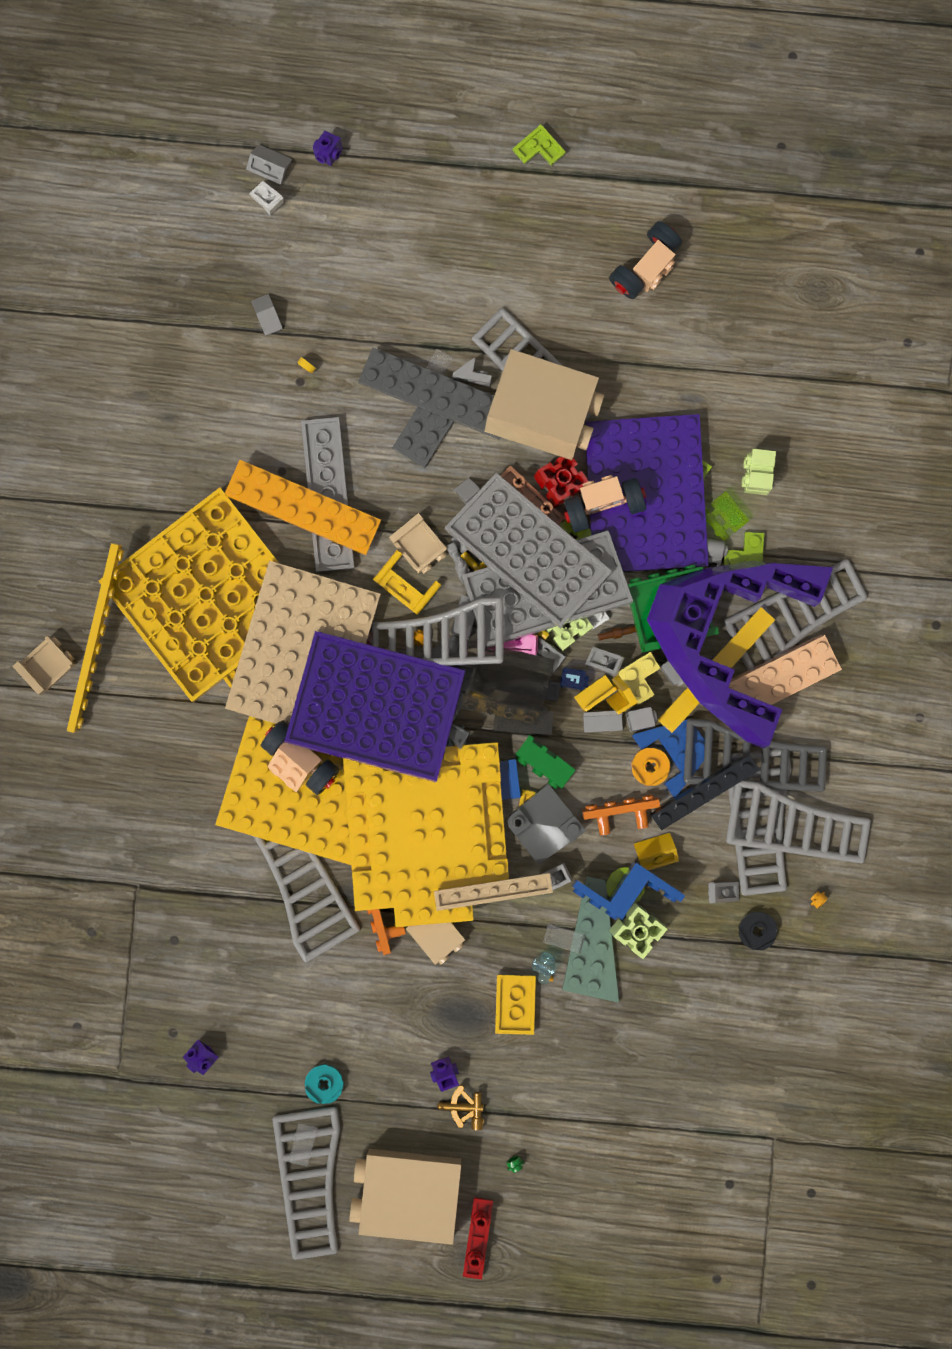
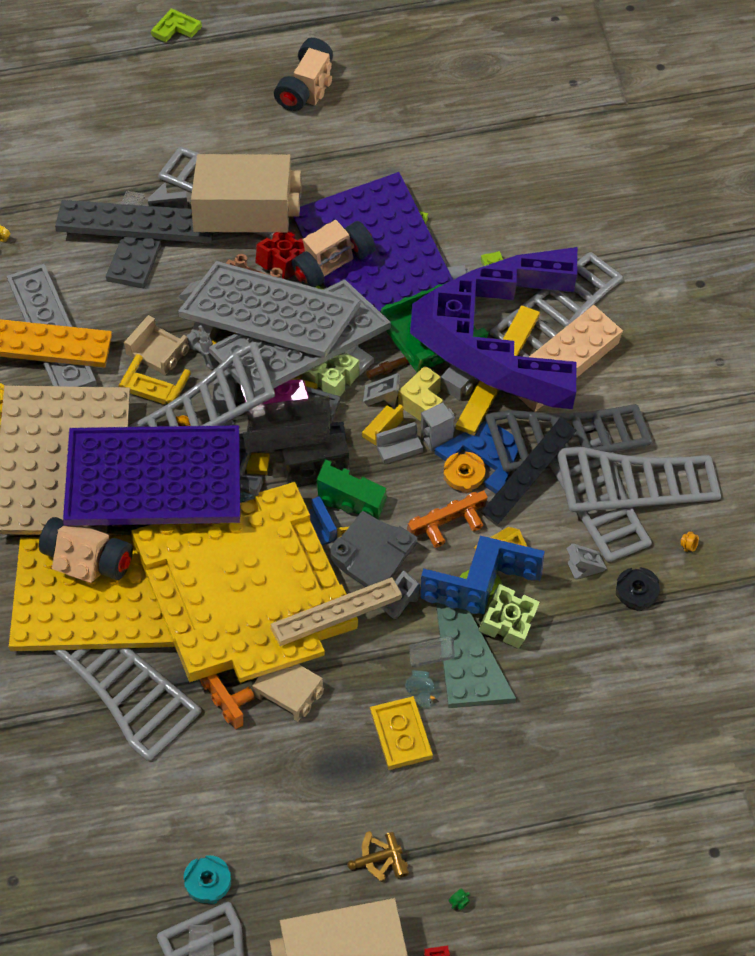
camera: 15 degrees left, 30 degrees down
dark purple brick [183,1039,219,1075] -> none
dark purple brick [430,1056,459,1092] -> none
clear blue brick [560,668,589,691] -> none
yellow panel [606,675,638,715] -> none
clear neon green plate [705,492,750,541] -> none
yellowish green brick [741,449,776,495] -> none

